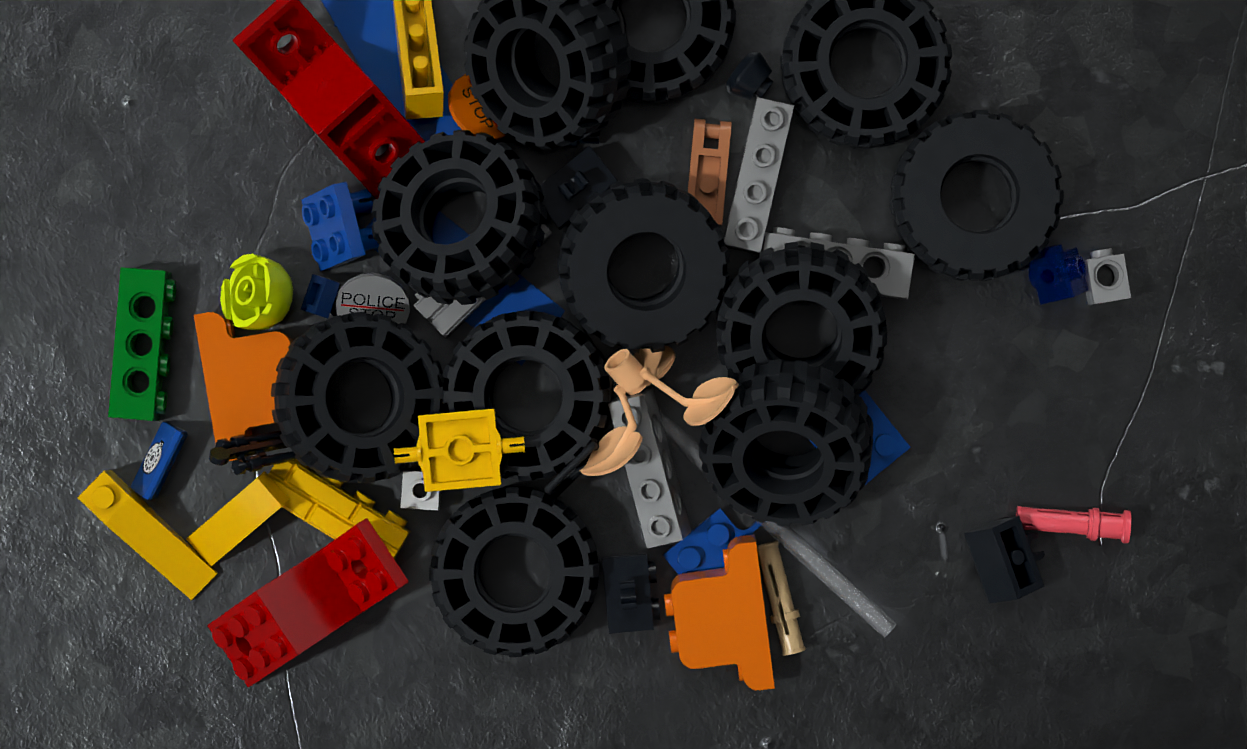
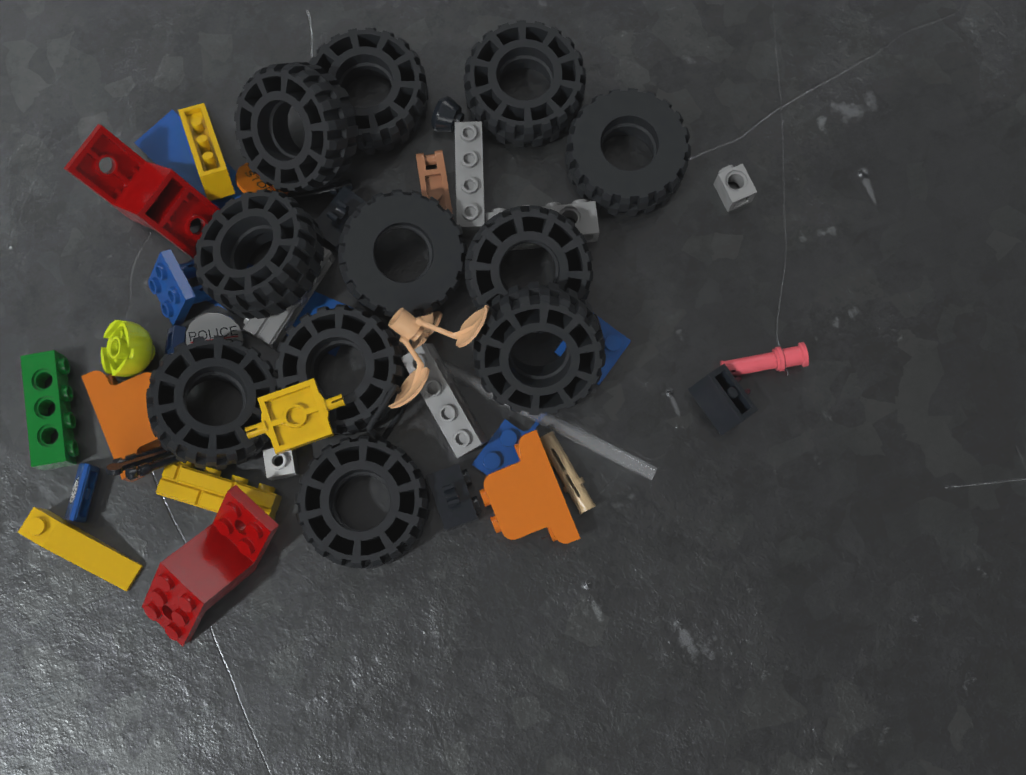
camera: 10 degrees left, 10 degrees down
yellow slope [186,471,289,567] -> none
clear blue brick [1029,244,1088,305] -> none

